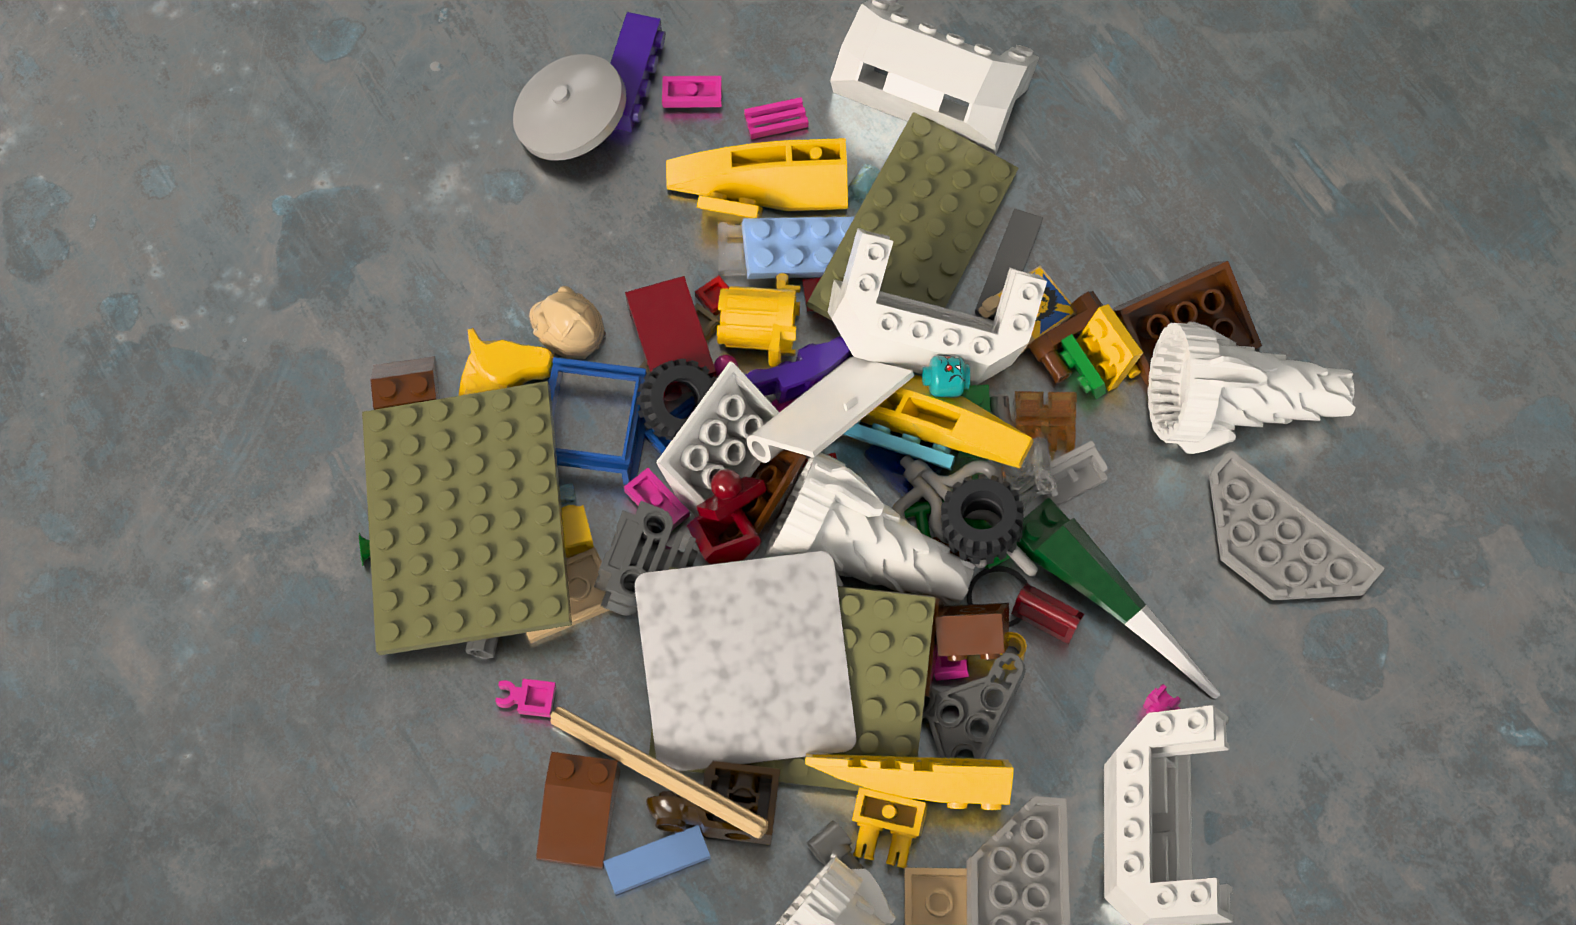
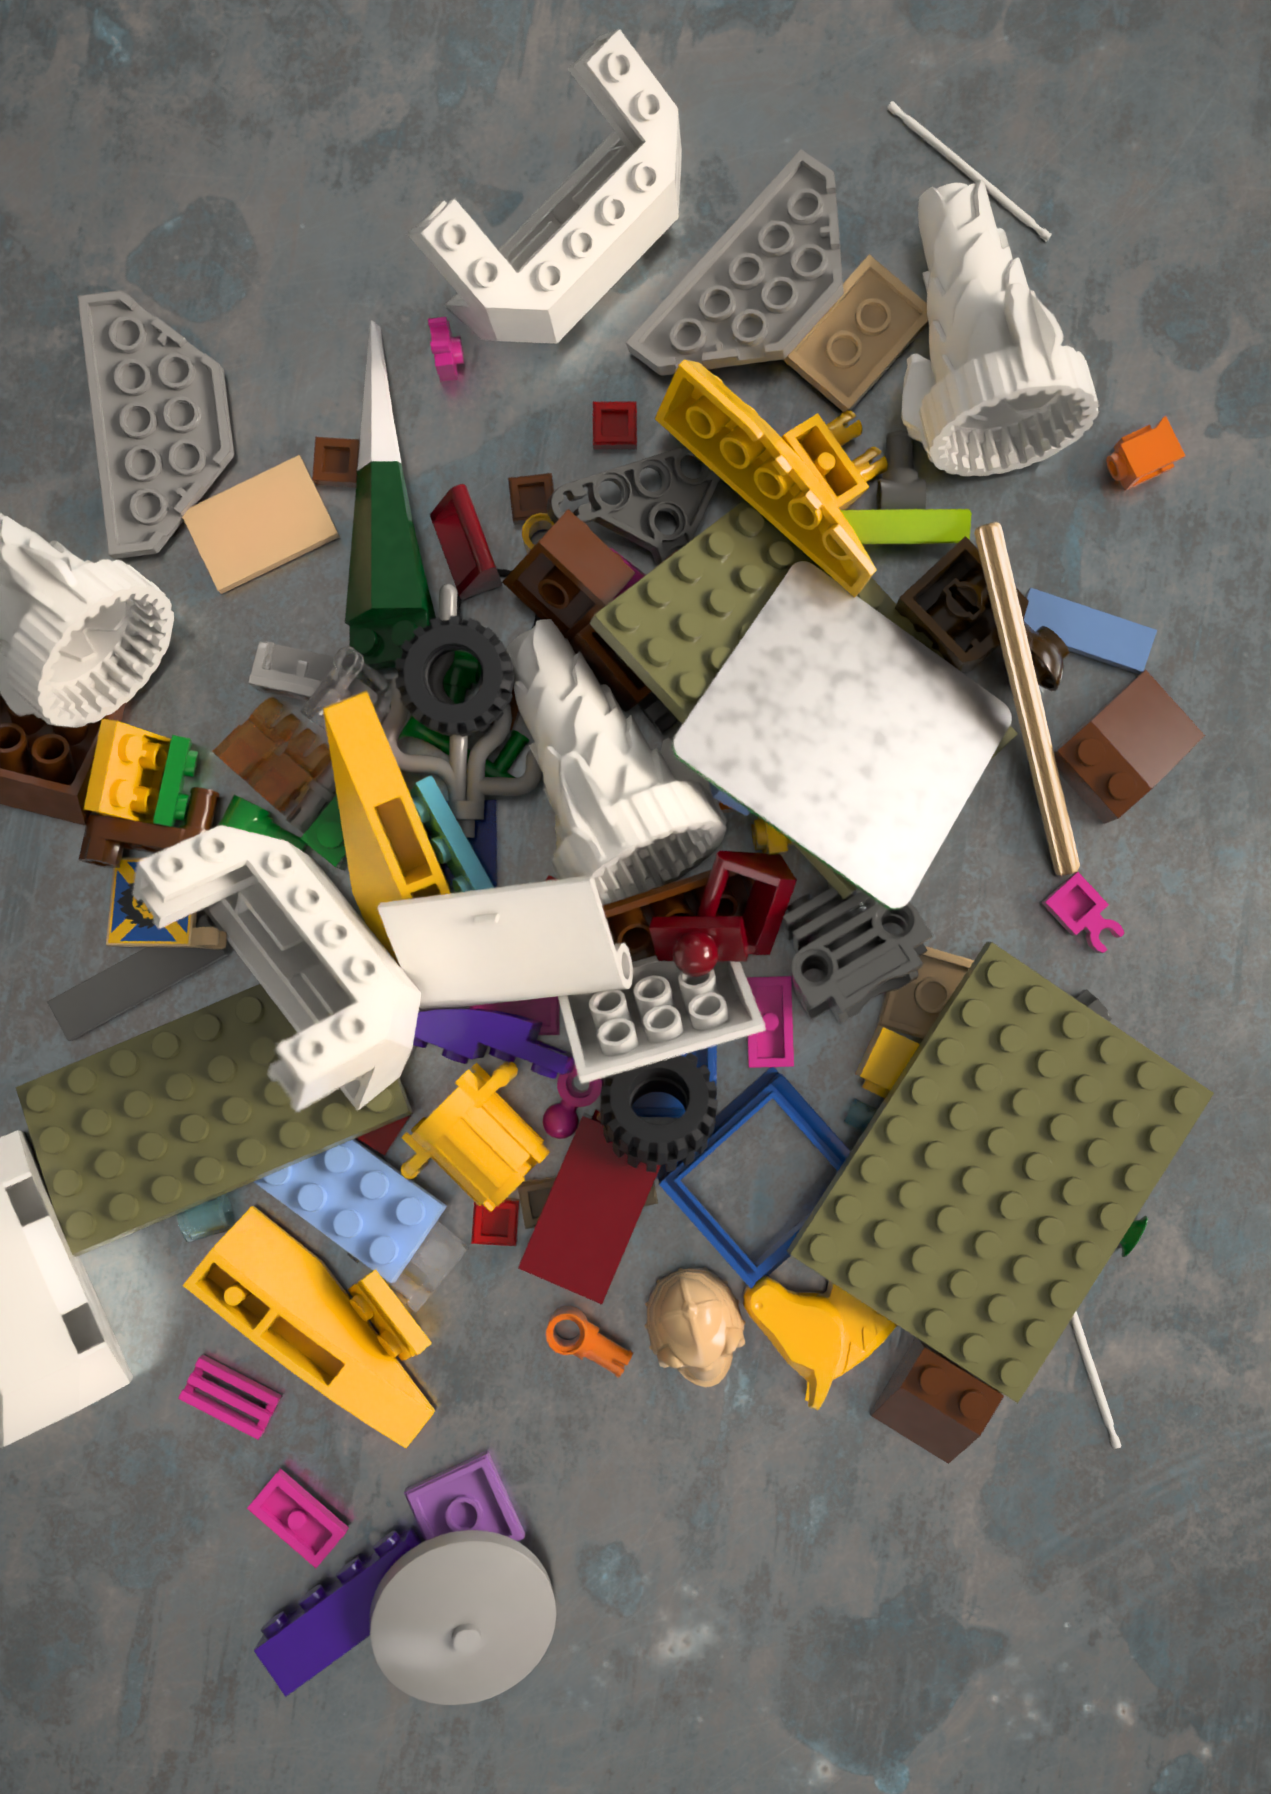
camera: 135 degrees left, 20 degrees up
teal head [922,355,970,397] -> none
none -> tan tile [181,455,340,594]
none -> green pin [218,794,308,853]
none -> reddish brown tile [312,437,360,488]
none -> medium lavender tile [404,1450,525,1541]
none -> reddish brown tile [508,473,554,525]
none -> orange pin [546,1305,633,1378]
none -> red tile [593,401,637,450]
none -> lime slope [840,509,972,544]
none -> white piece [1070,1312,1121,1449]

